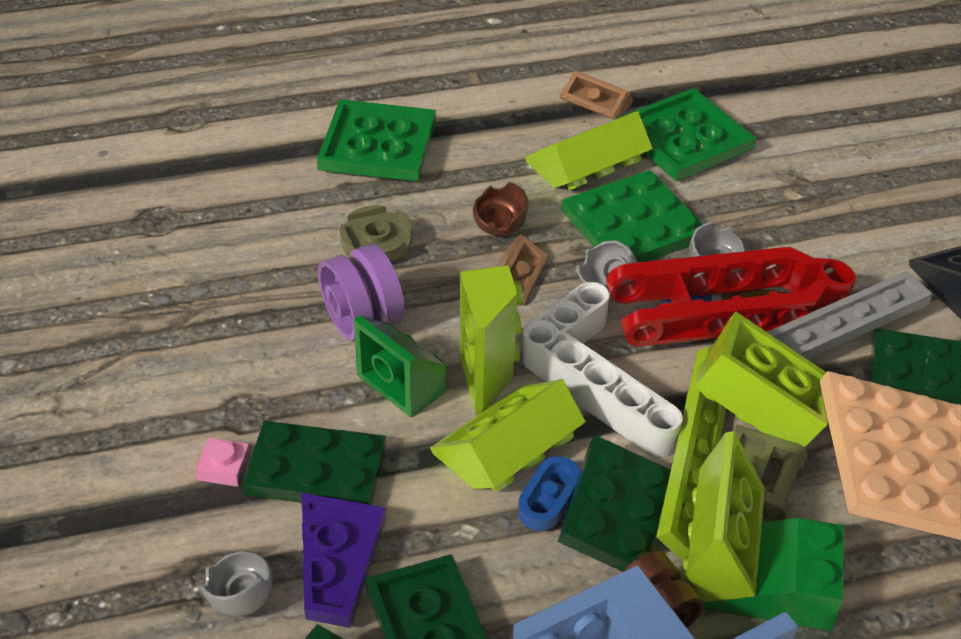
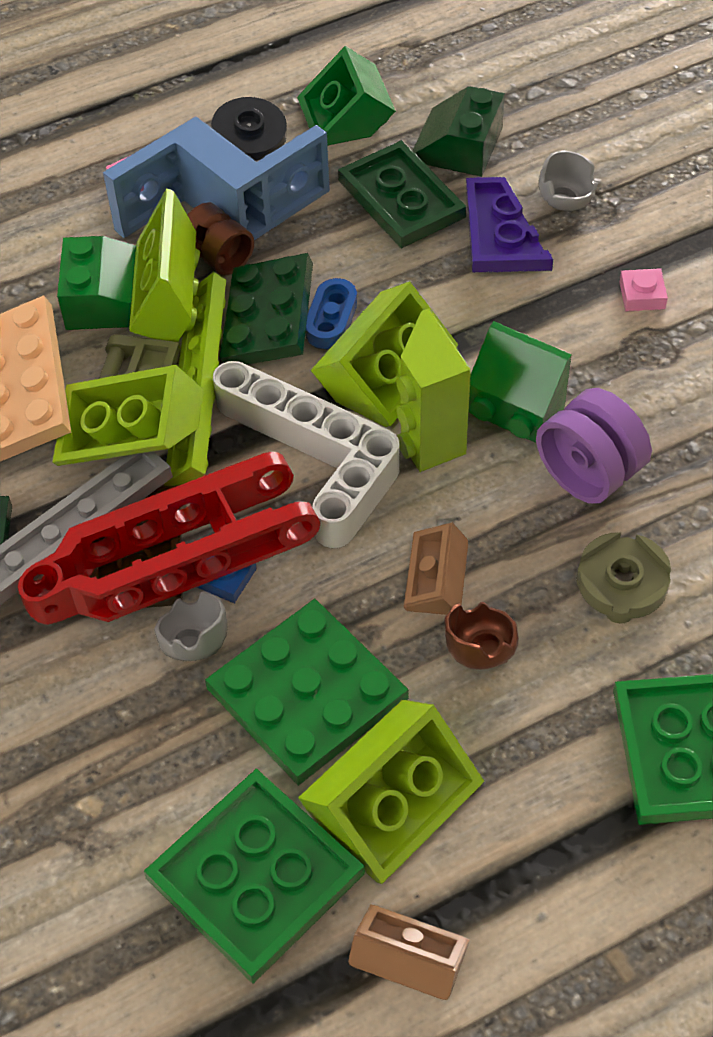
camera: 170 degrees right, 10 degrees up
dark green plate [242,421,386,505] -> none
light grey hair [576,240,637,289] -> none

